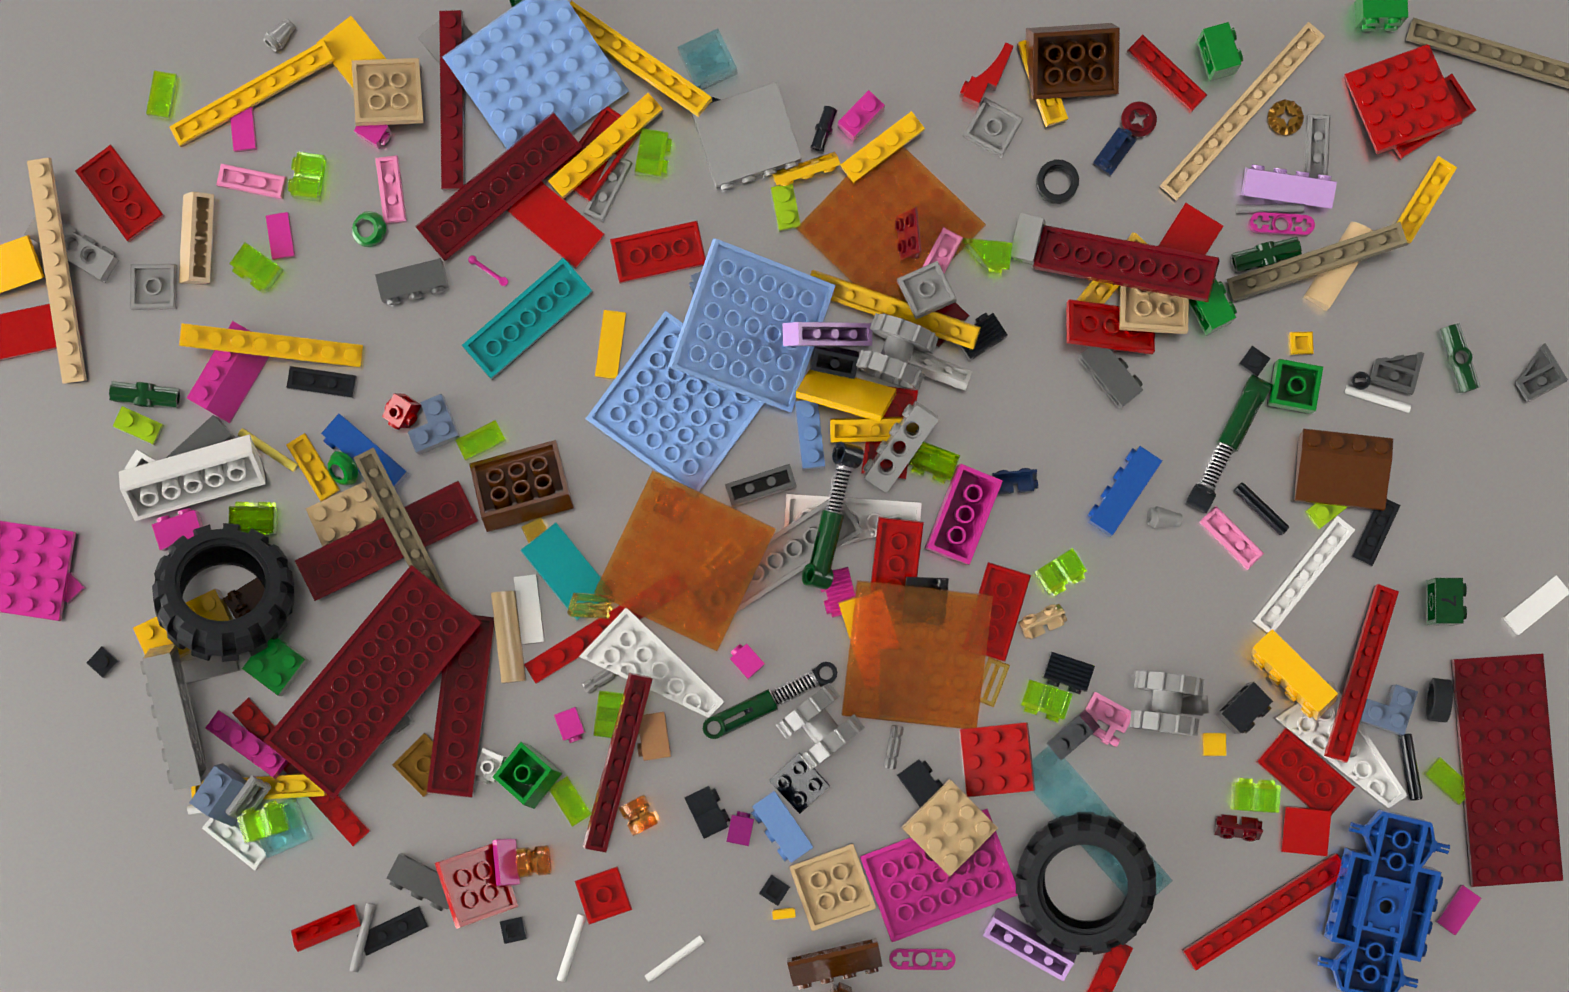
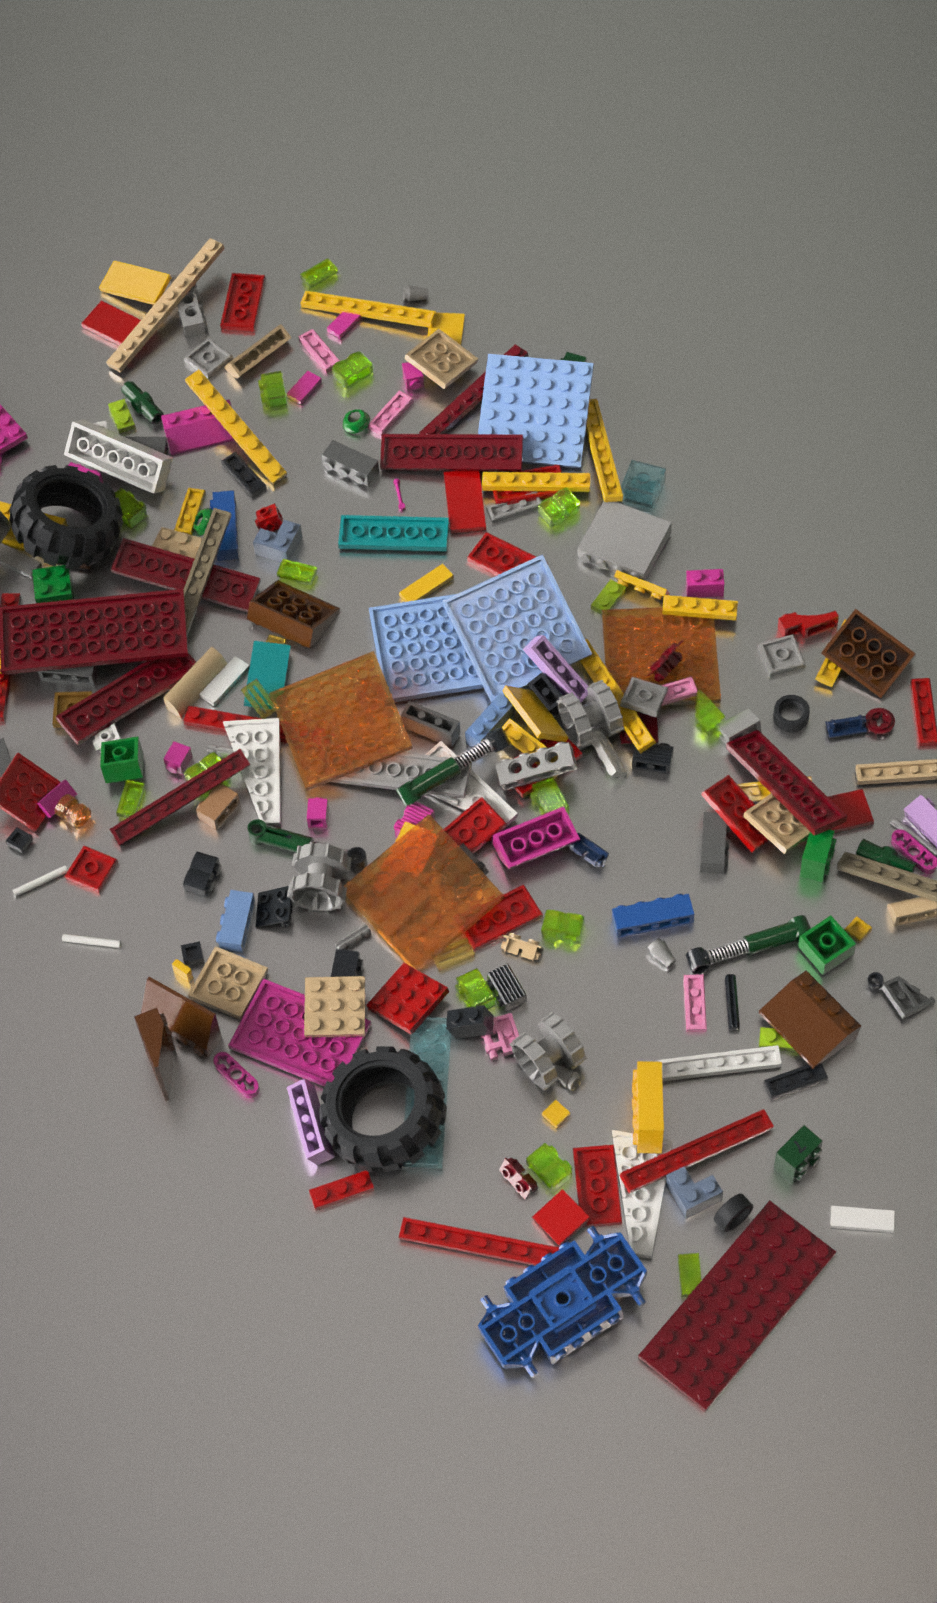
camera: 45 degrees right, 25 degrees down
light yellow bar [238,428,298,472] -> none
clear orange wheel [619,795,659,836] -> none
magenta brick [726,811,754,846] -> none
black pin [810,106,838,152] -> none
black brick [1216,682,1273,734] -> none
black plate [1238,345,1271,377] -> none
white bar [1344,385,1411,413] -> none
black axle [1399,733,1423,801] -> none
dark pink tile [1435,885,1481,935] -> none

